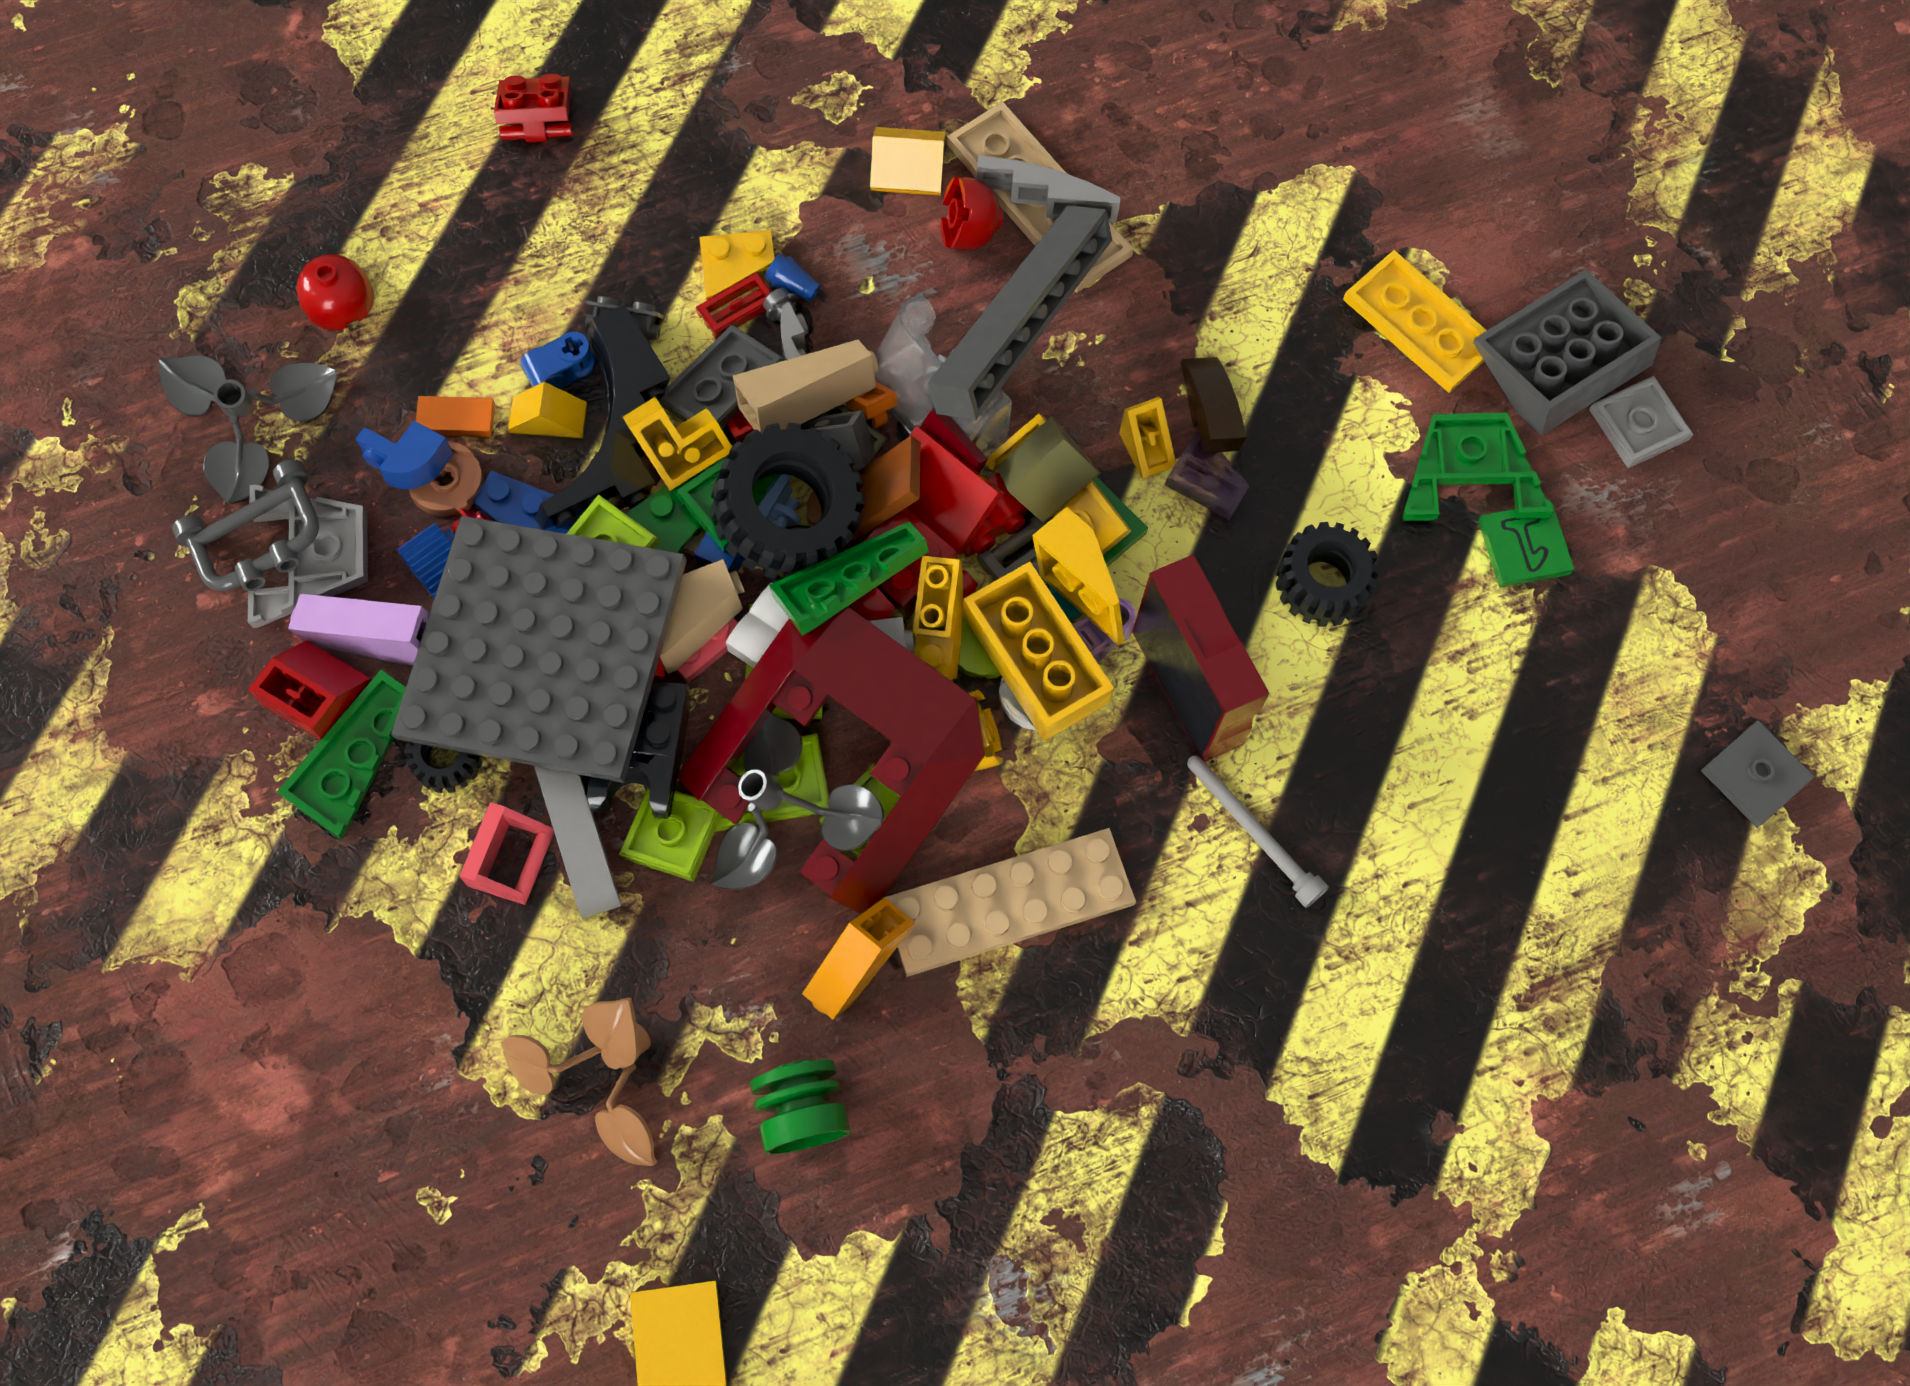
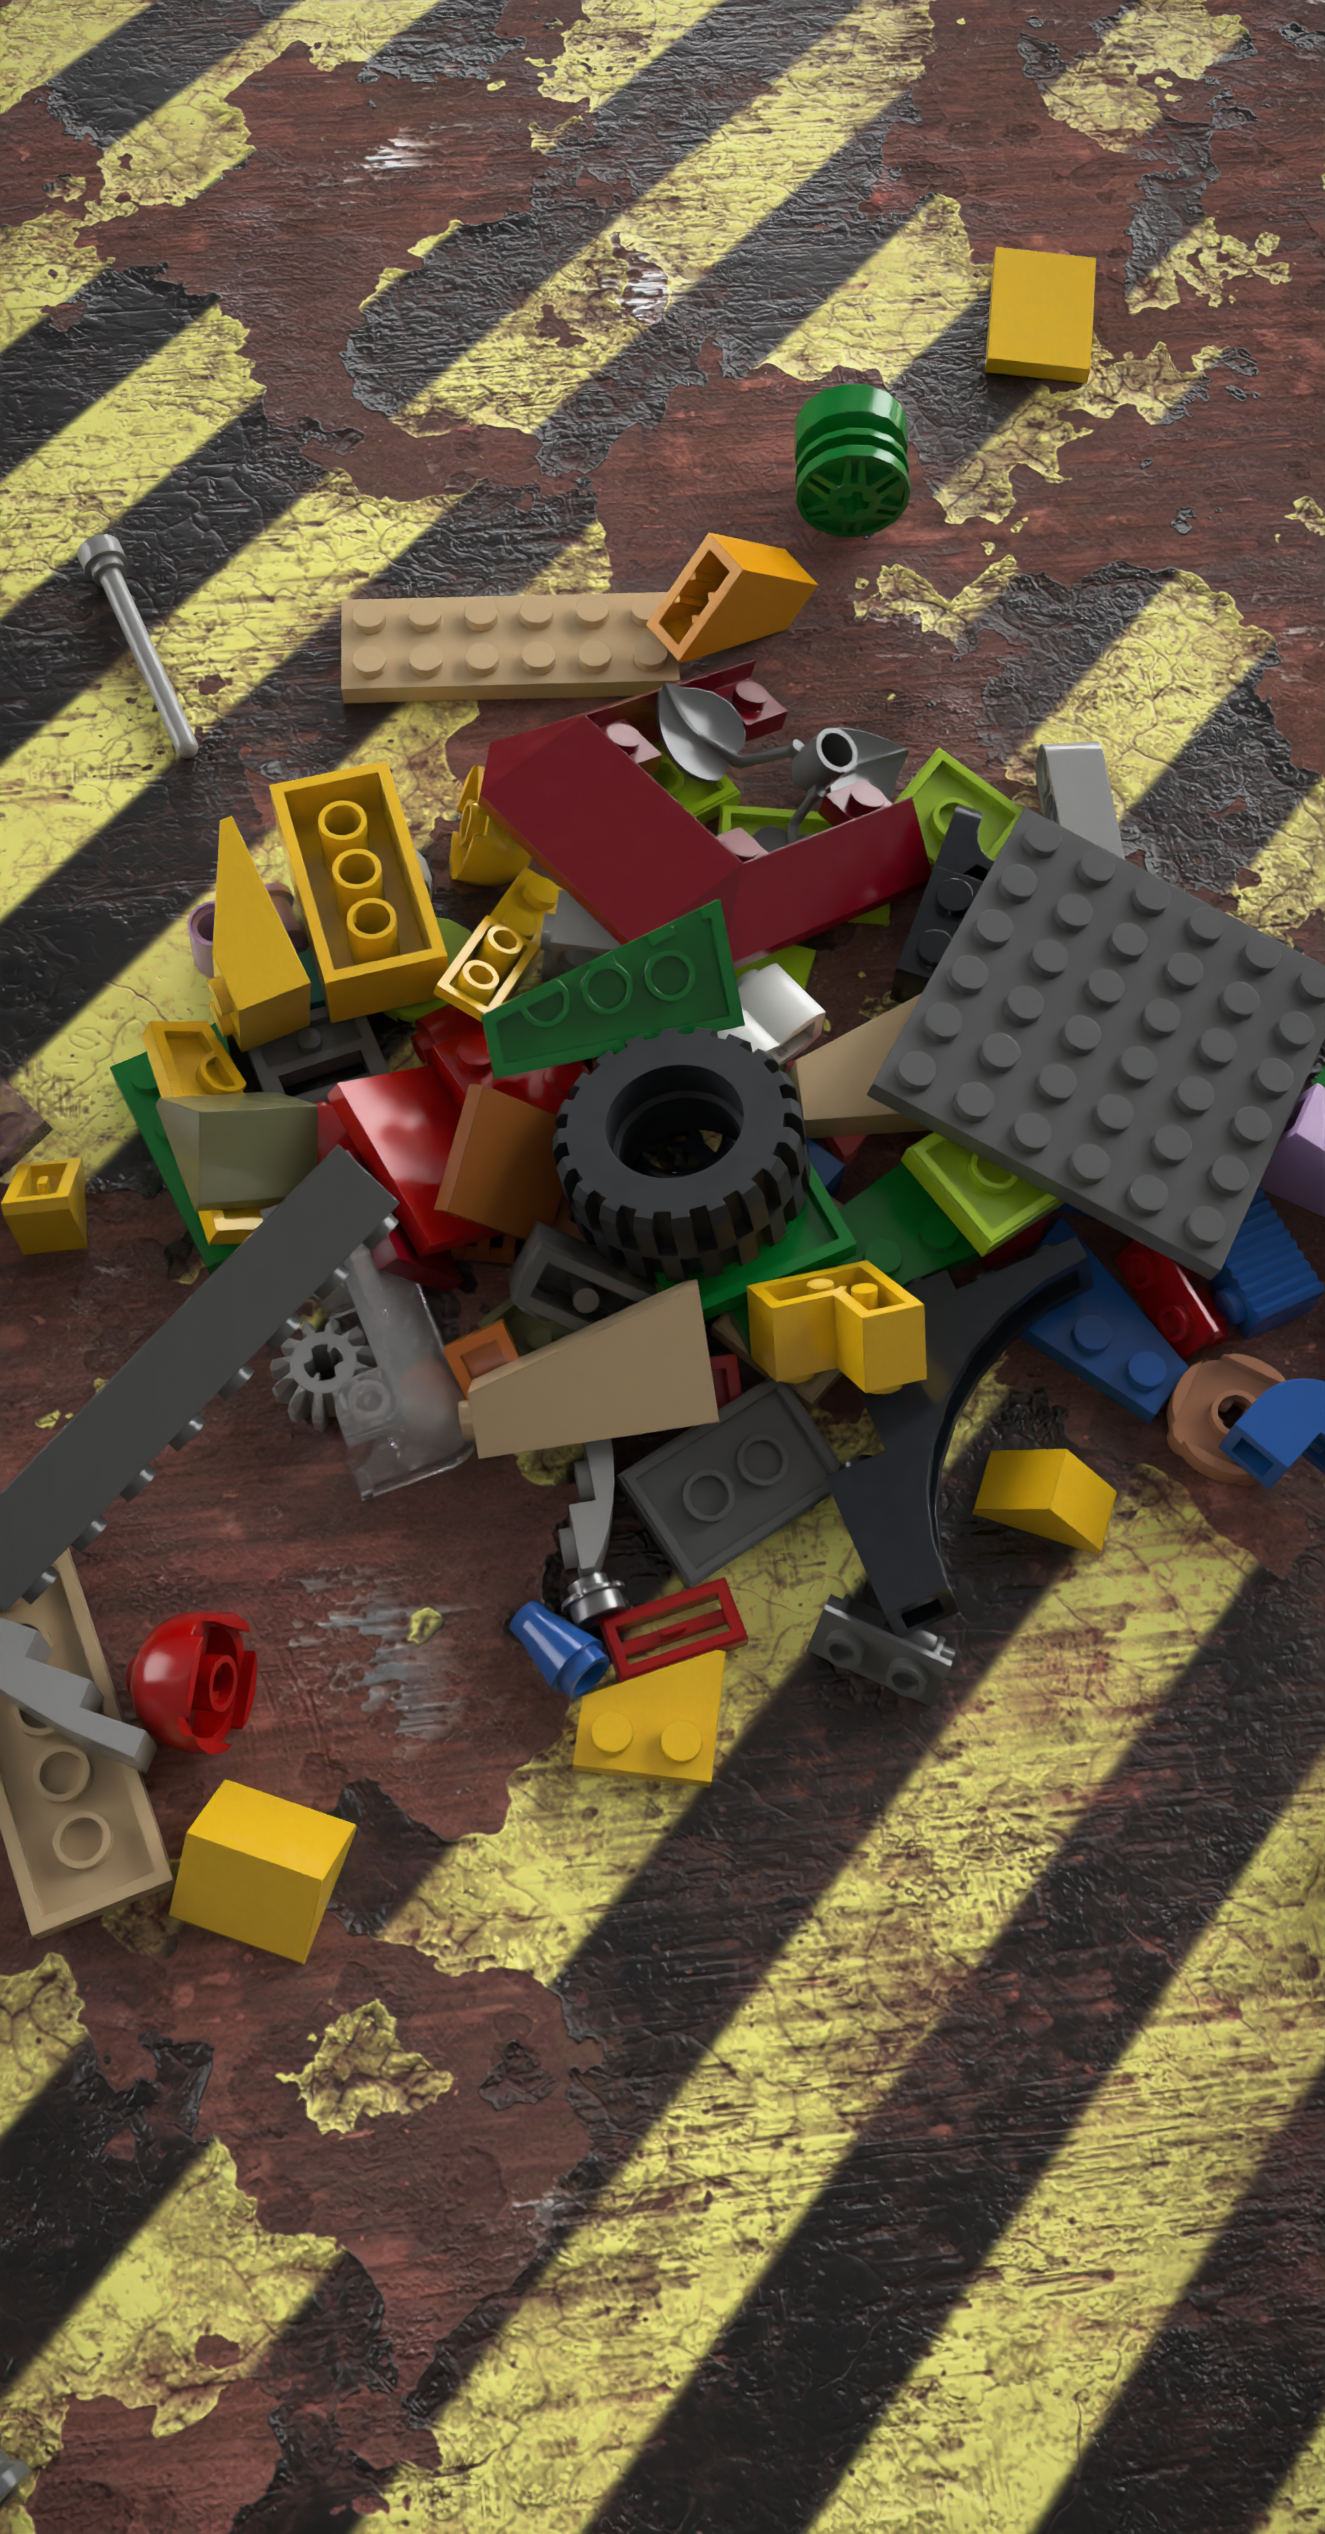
camera: 165 degrees left, 5 degrees down
orange tile [416,396,495,437] -> none
coral tile [460,802,554,904] -> none
red plate [494,74,572,143] -> none
medium nougat plant [501,997,658,1166] -> none
blue piece [520,332,596,390] -> none
dark red tile [1132,554,1270,762] -> none

